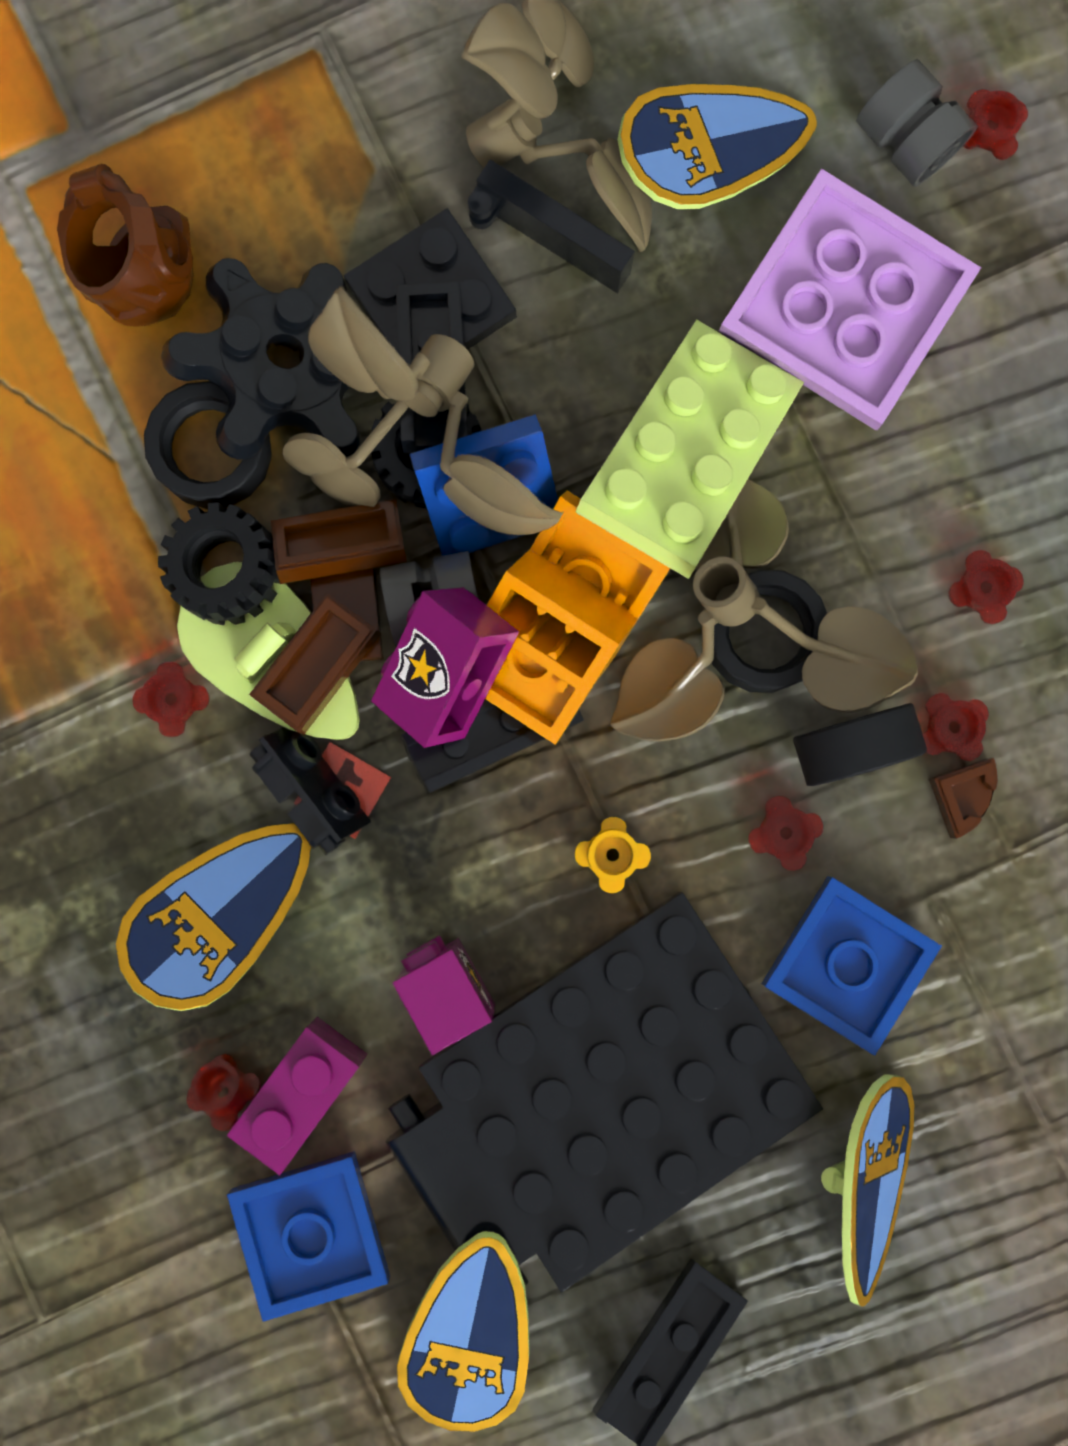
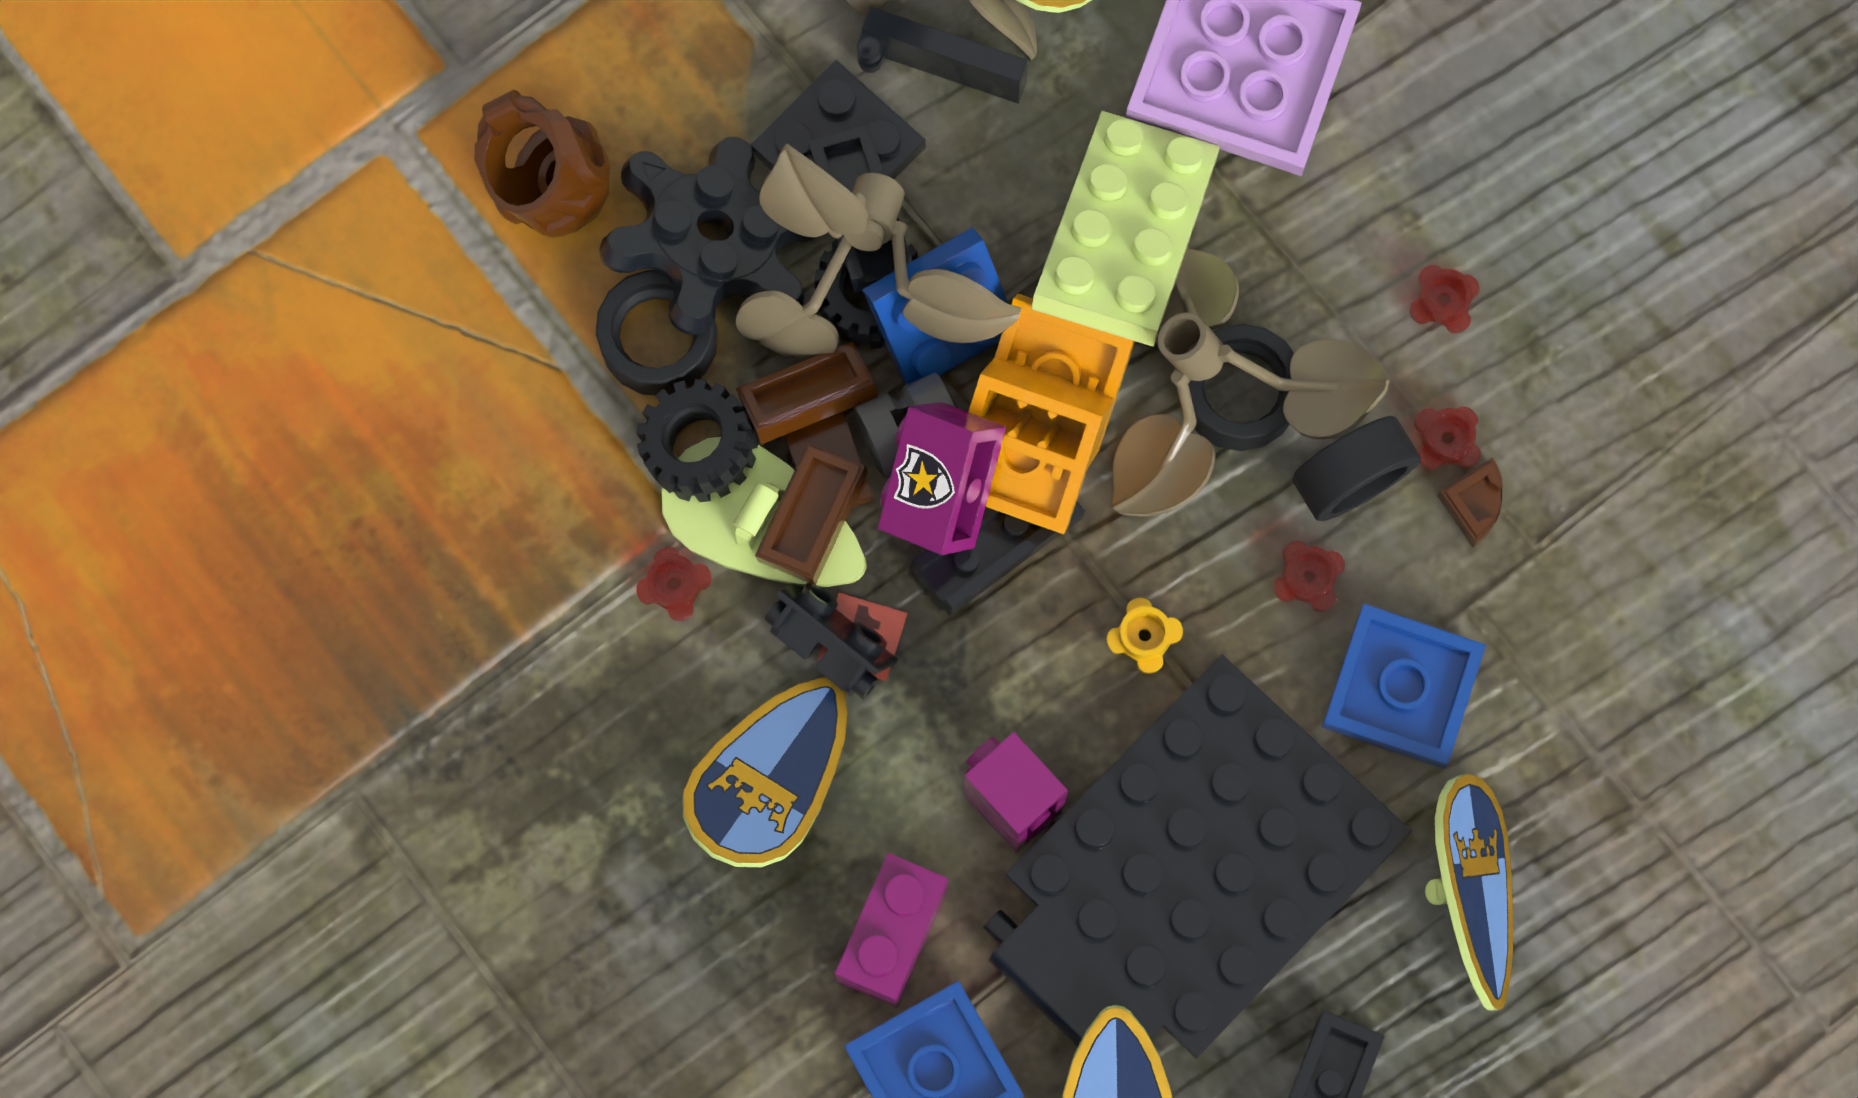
camera: 10 degrees left, 10 degrees down
clear red plate [186,1054,261,1131] -> none

